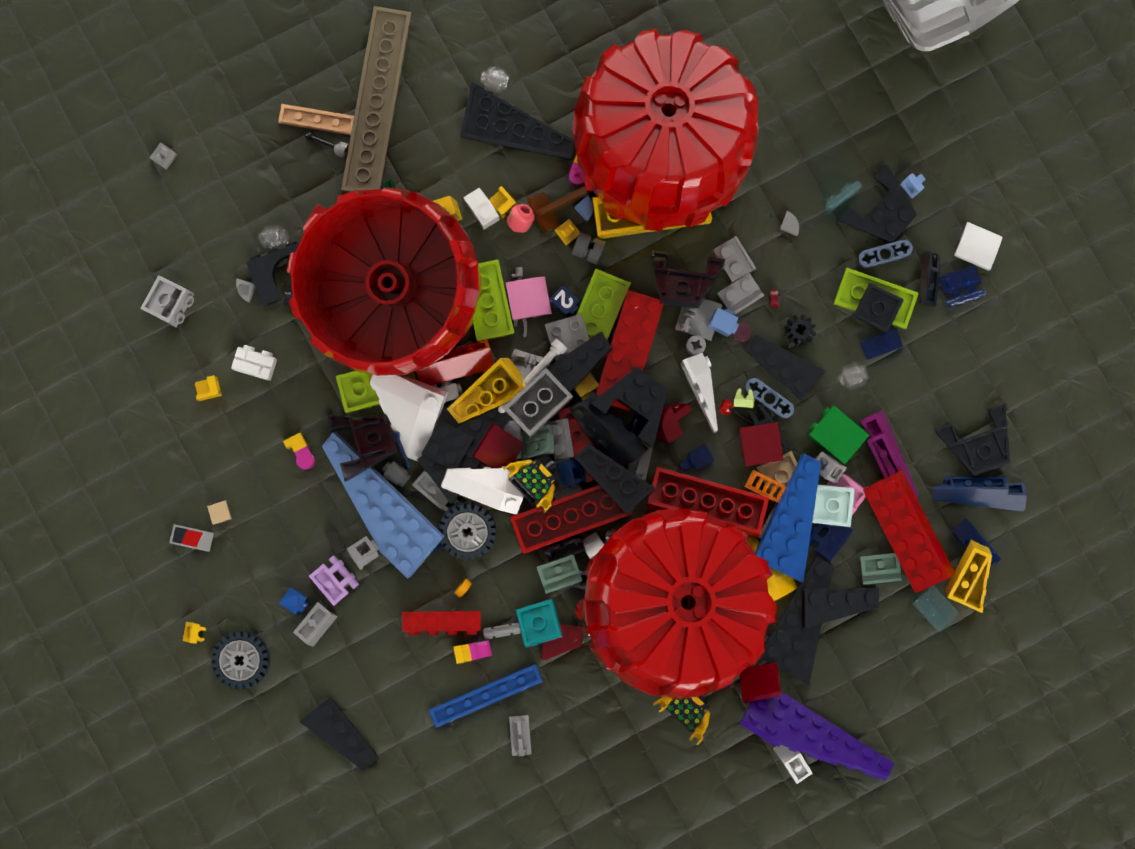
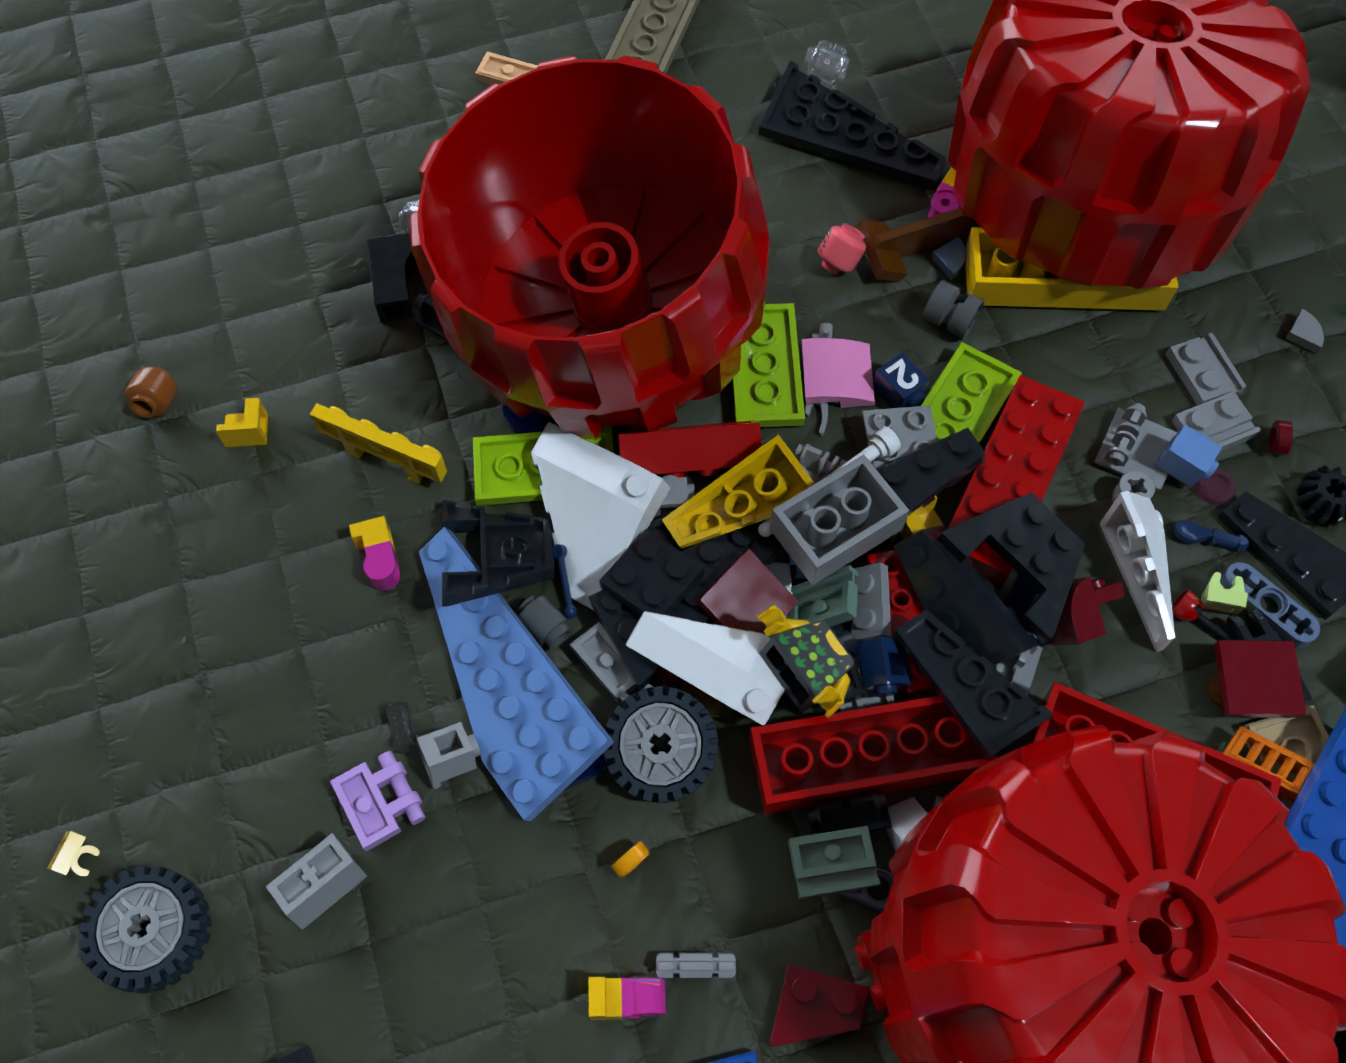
camera: 10 degrees right, 20 degrees down
light grey plate [140,275,194,327] -> none
light grey tile [150,142,177,170] -> none
slope [169,524,214,552] -> none
tan tile [207,500,232,525] -> none
white brick [231,345,277,381] -> none
light grey tile [236,278,255,303] -> none
blue brick [279,587,309,614] -> none
red brick [402,611,481,635] -> none
white slope [464,188,500,230] -> none
yellow panel [489,186,517,219] -> none
teal tile [516,599,563,648] -> none
yellow tile [554,219,580,246] -> none
black wing [651,250,725,308] -> none
clear blue plate [679,444,714,471] -> none
none -> dark orange head [124,367,177,418]
none -> yellow hinge [309,403,447,484]
none -> dark blue piece [1172,520,1249,552]

